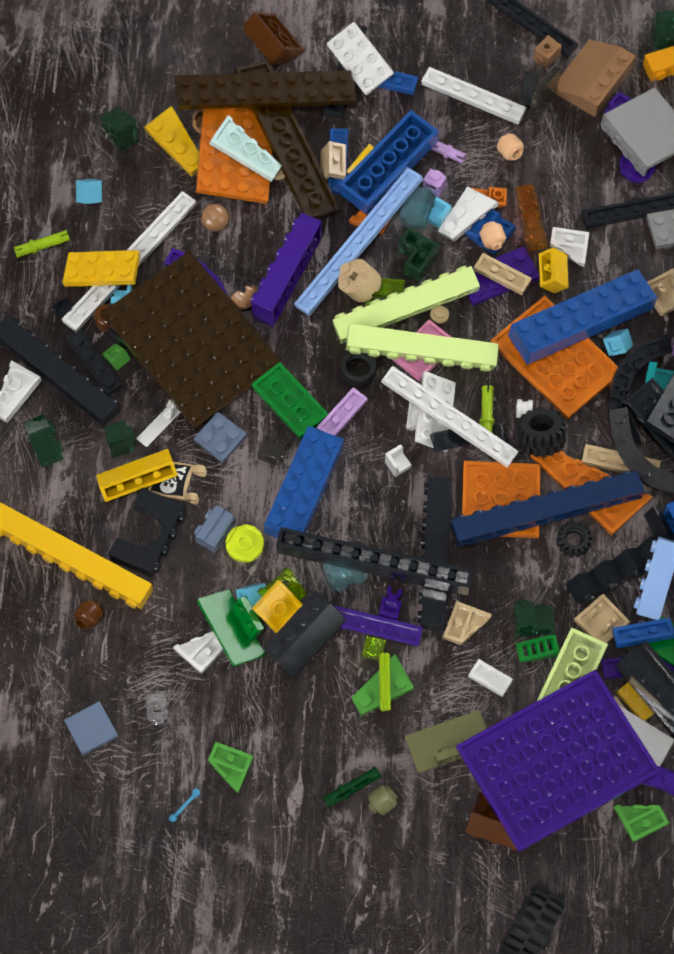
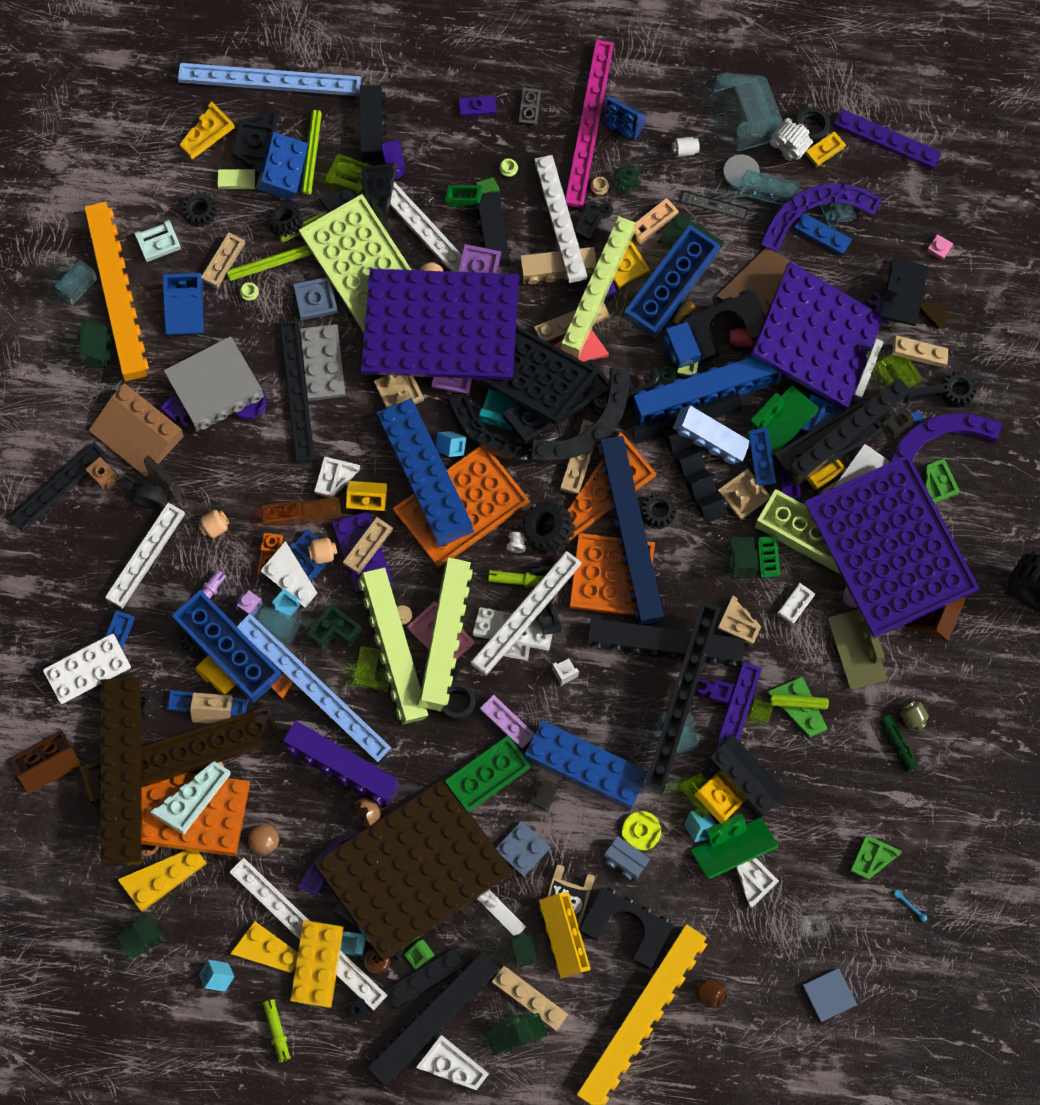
camera: 90 degrees left, 5 degrees up
tan brick [338,259,381,302] -> none
none -> yellow wing [231,922,298,974]
none -> tan plate [492,966,568,1031]

